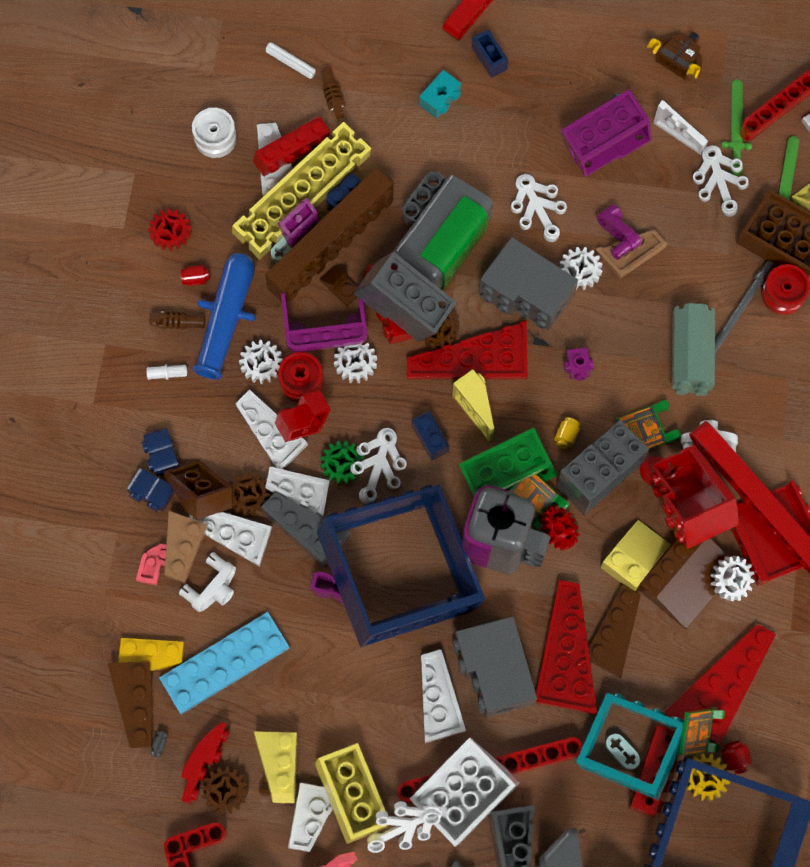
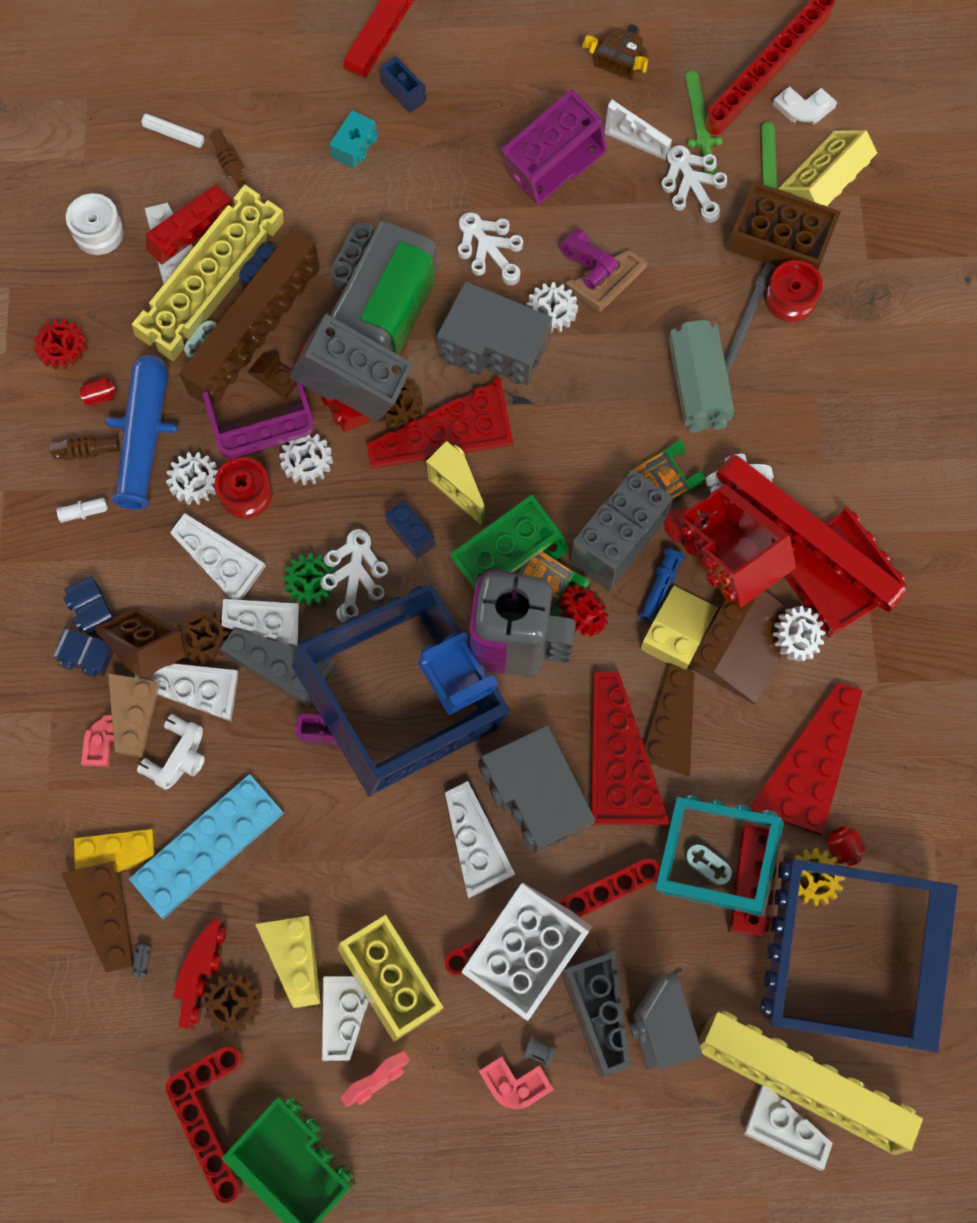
camera: 10 degrees left, 0 degrees up
red brick [274,390,331,442] -> none
magenta slope [278,198,320,249] -> none
white plant [367,801,442,853] -> none
yellow brick [554,417,580,449] -> none
magenta brick [564,348,594,381] -> none
flag [679,707,725,756] -> none
none -> blue panel [417,632,498,715]
none -> blue pin [639,548,685,623]

